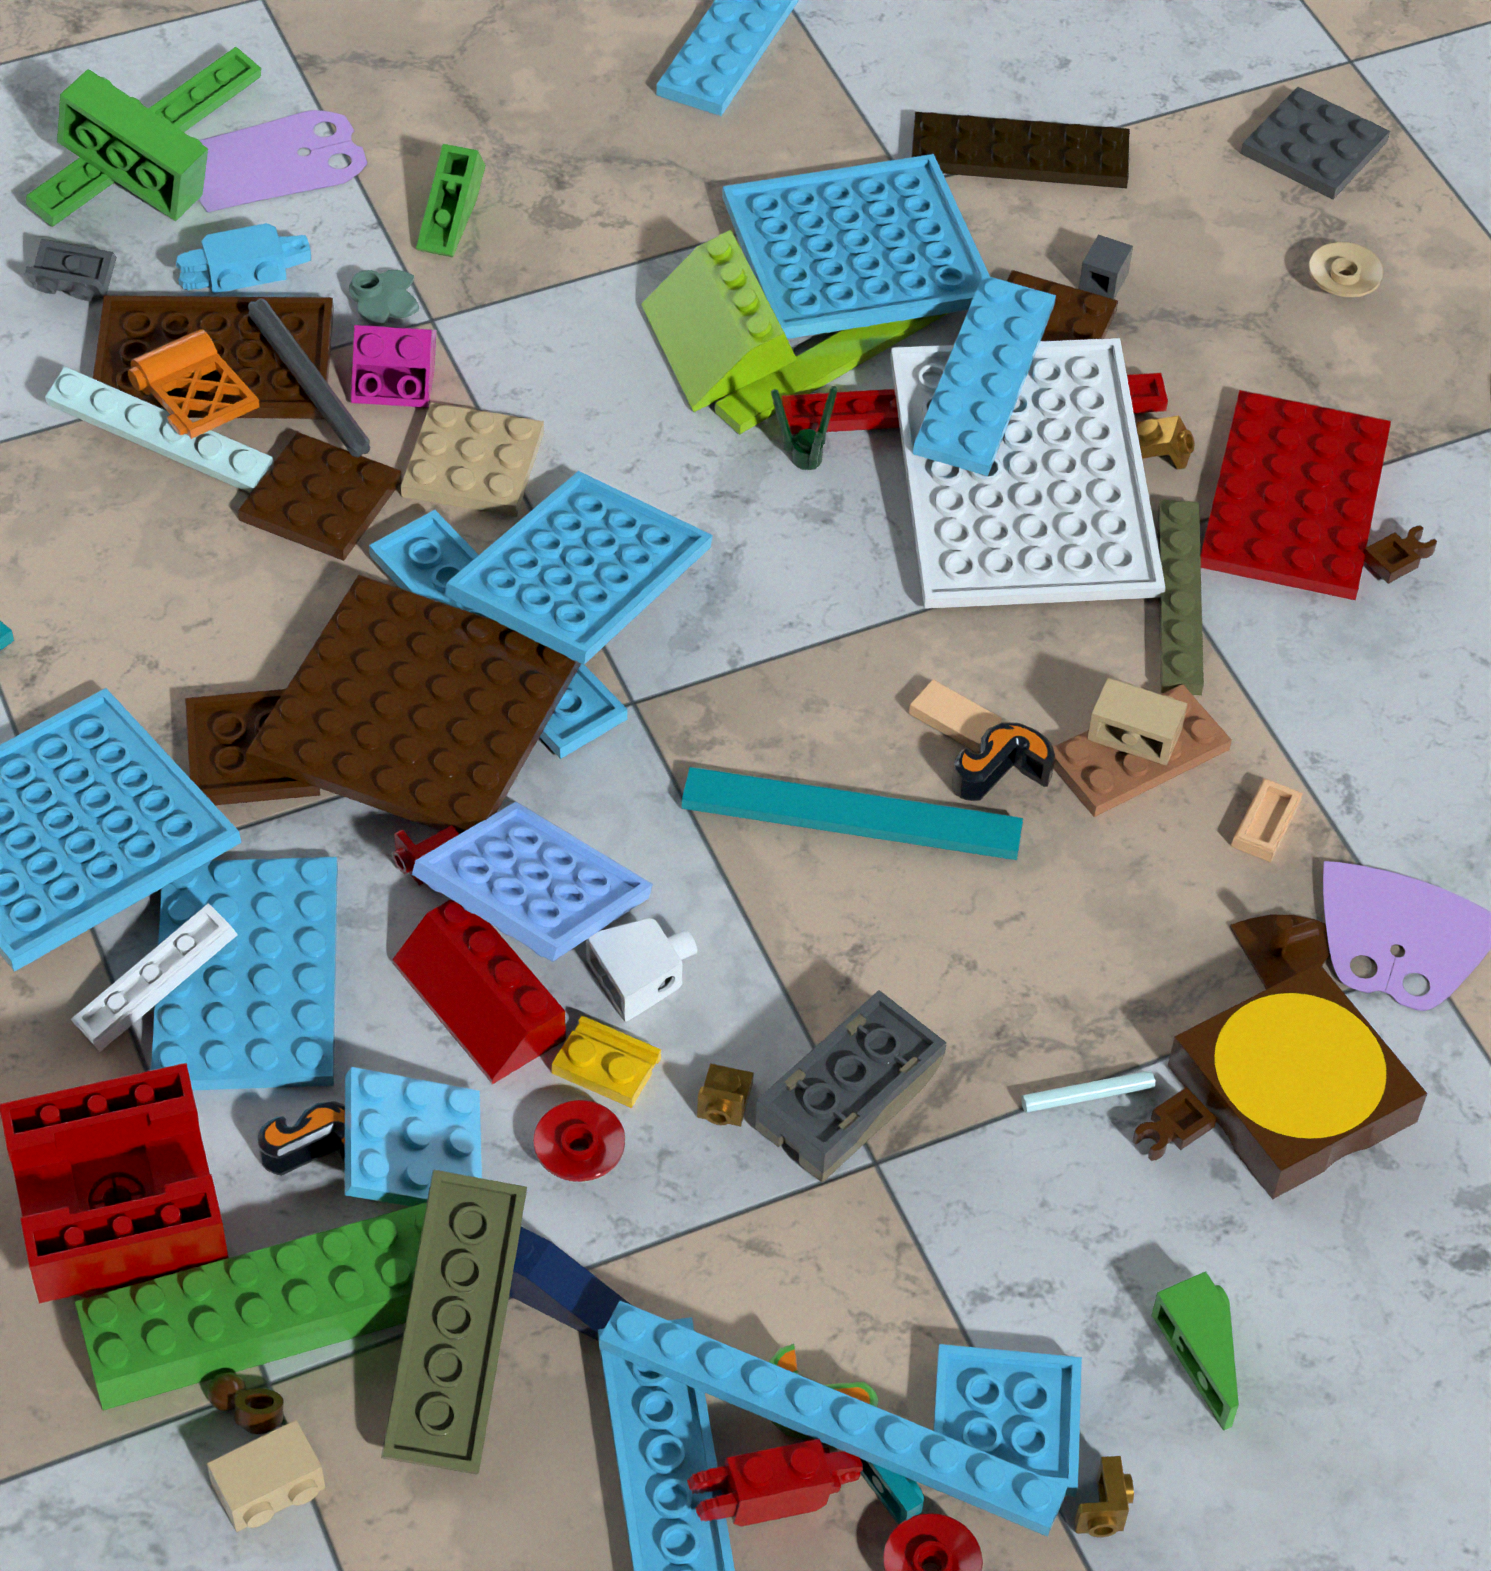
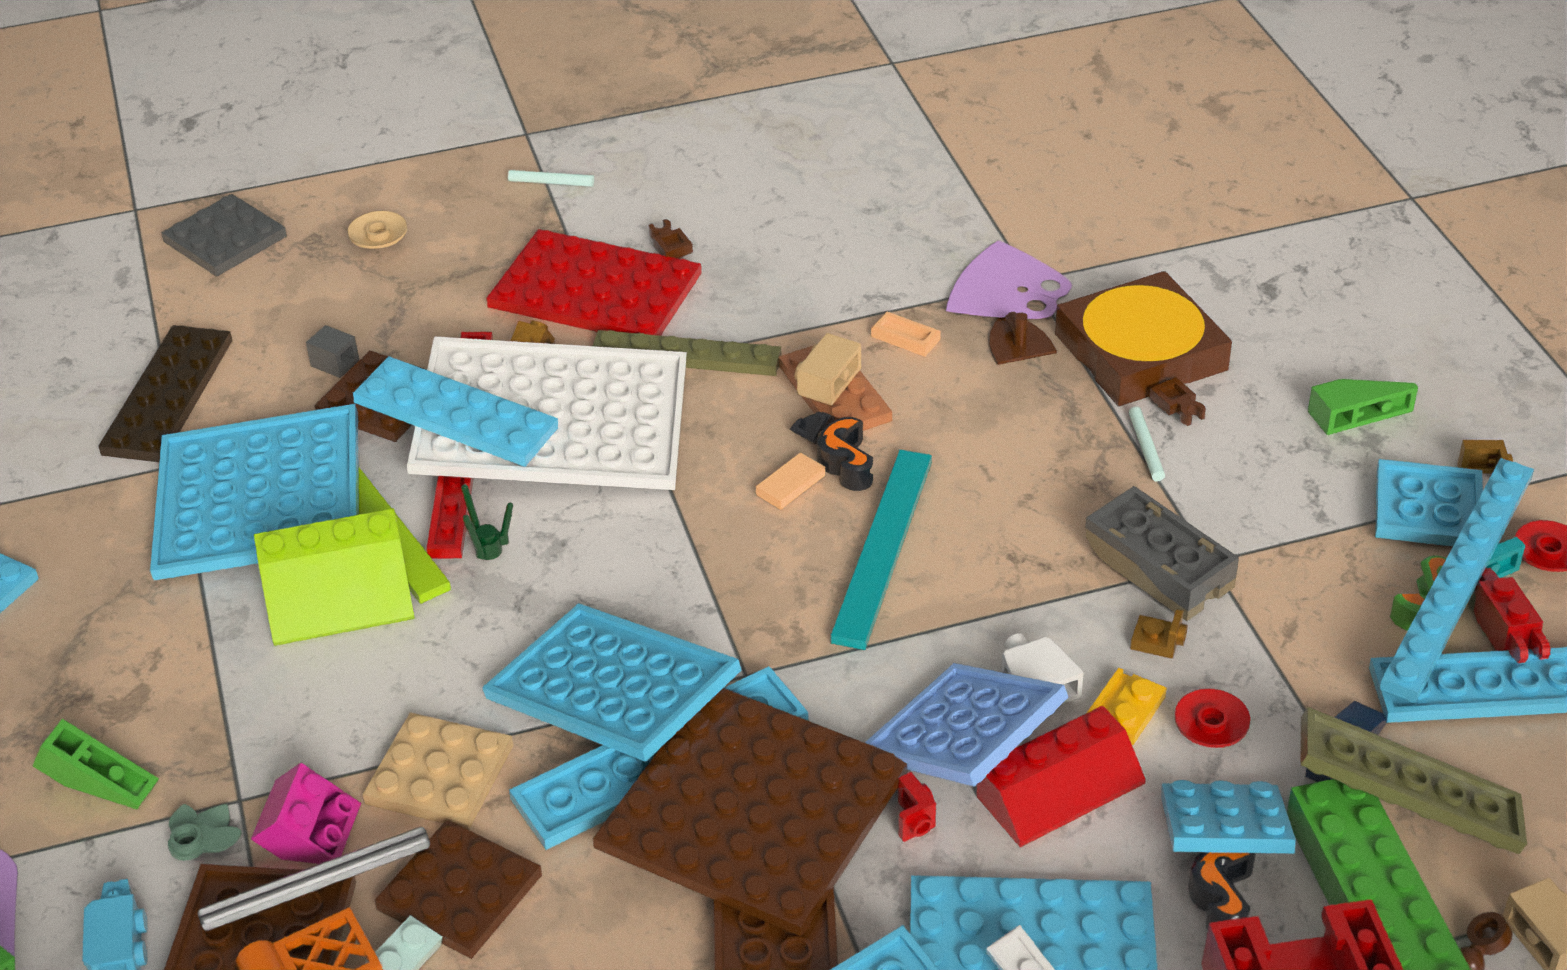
camera: 80 degrees left, 10 degrees down
none -> black tile [790,412,835,445]

